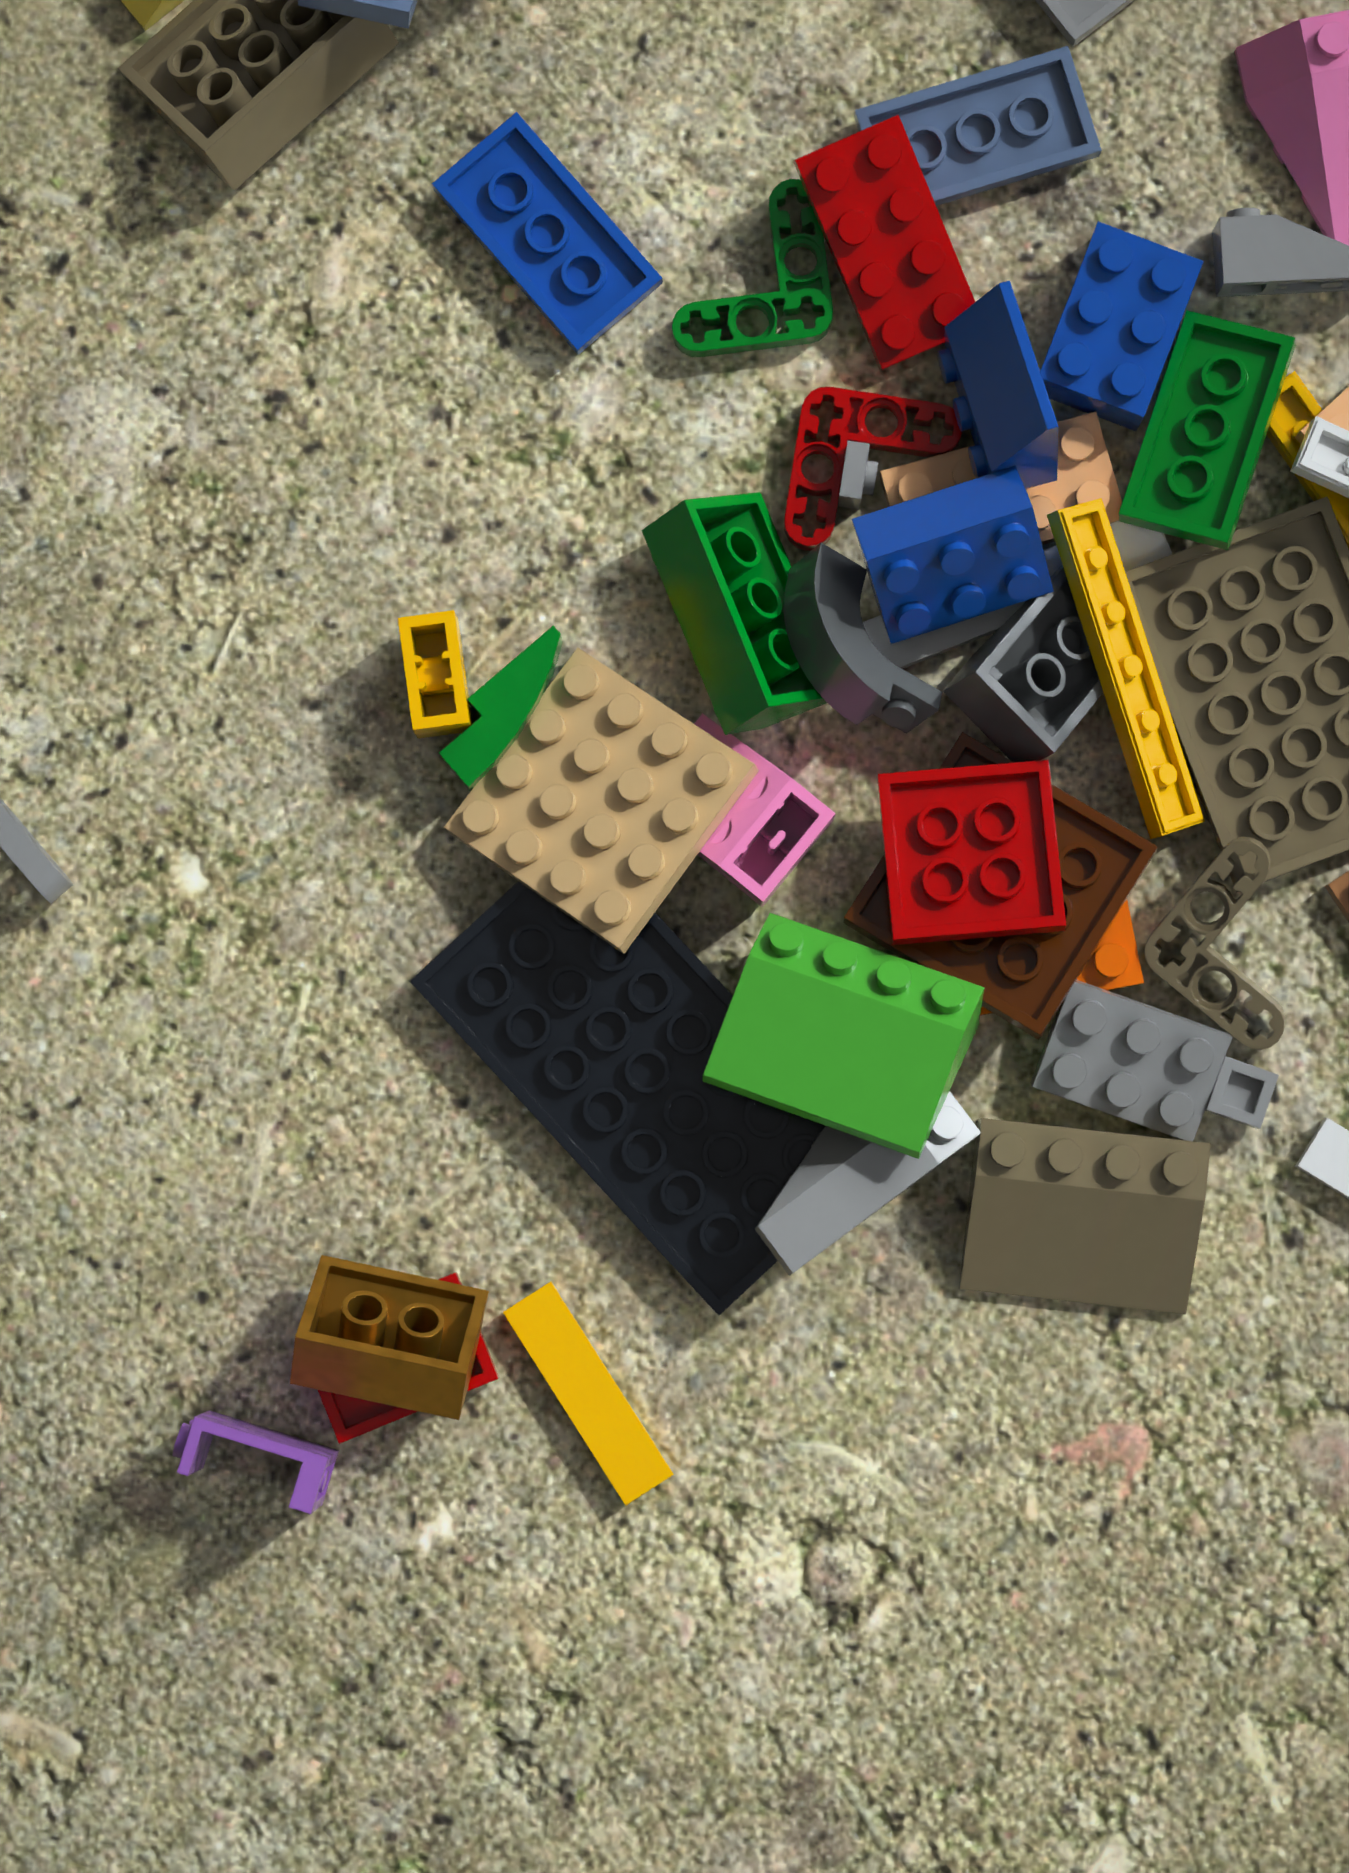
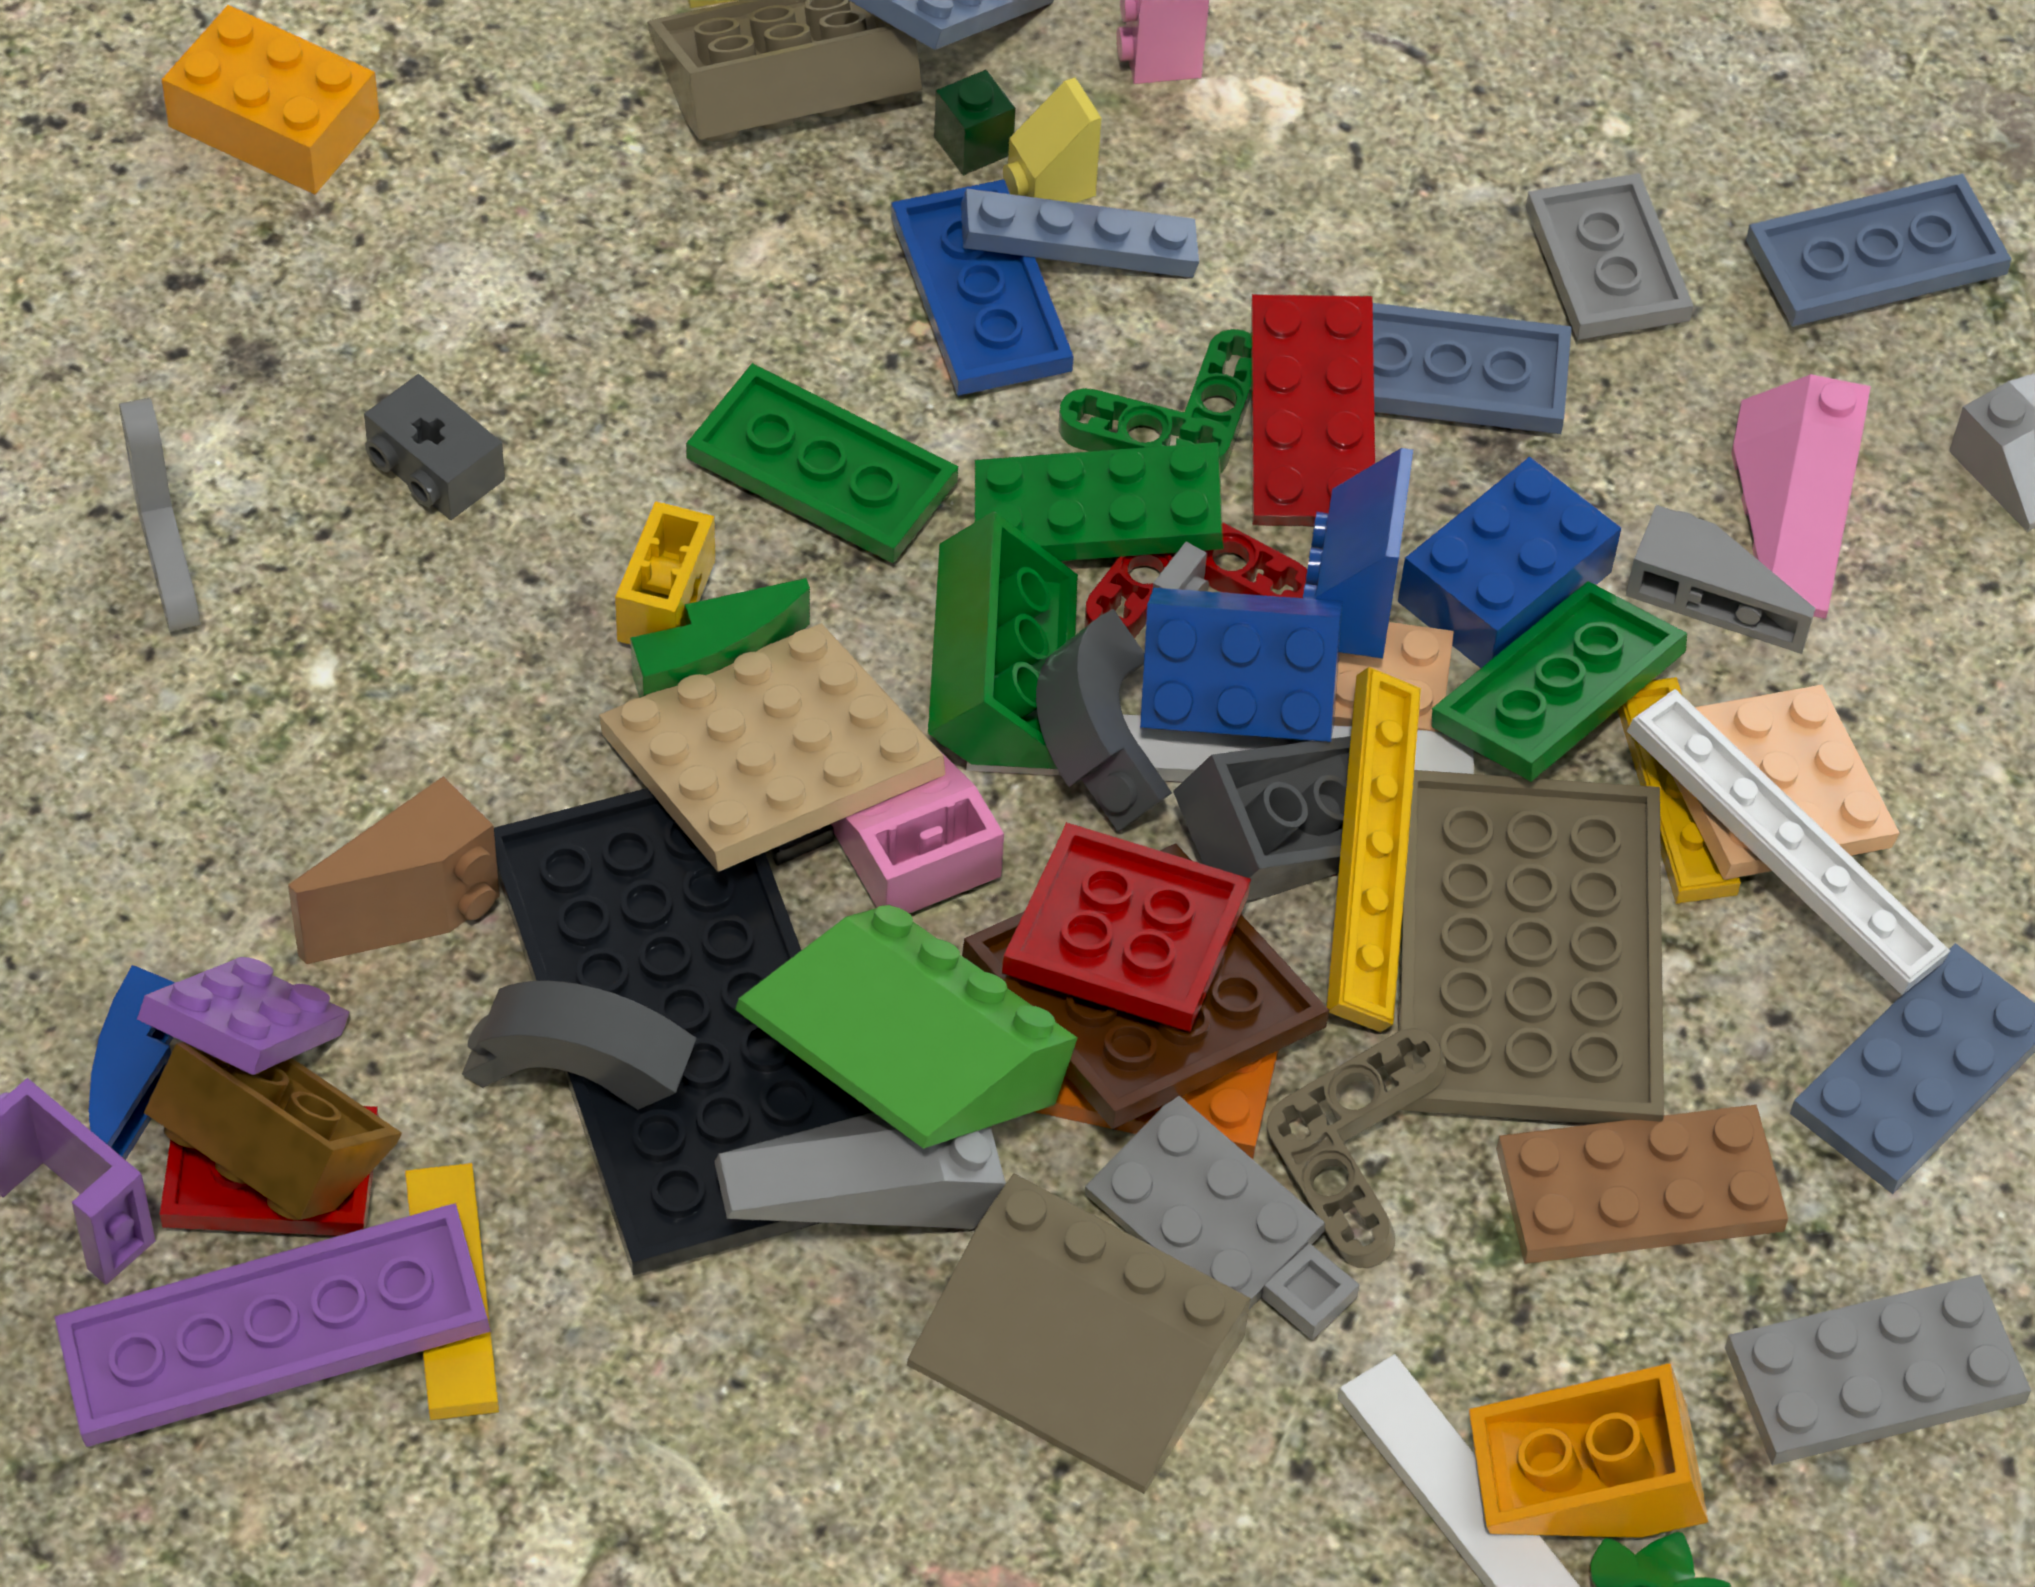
camera: 15 degrees right, 30 degrees down
none -> medium lavender plate [54,1203,491,1447]
none -> blue slope [89,965,176,1160]
none -> medium lavender plate [137,957,350,1075]
none -> medium nougat slope [288,776,500,964]
none -> dark grey brick [364,373,505,521]
none -> dark grey arch [462,981,697,1110]
none -> green plate [686,363,959,564]
none -> dark green brick [934,69,1016,175]
none -> sand blue plate [961,188,1199,278]
none -> green plate [975,442,1224,561]
none -> light yellow slope [1003,77,1101,203]

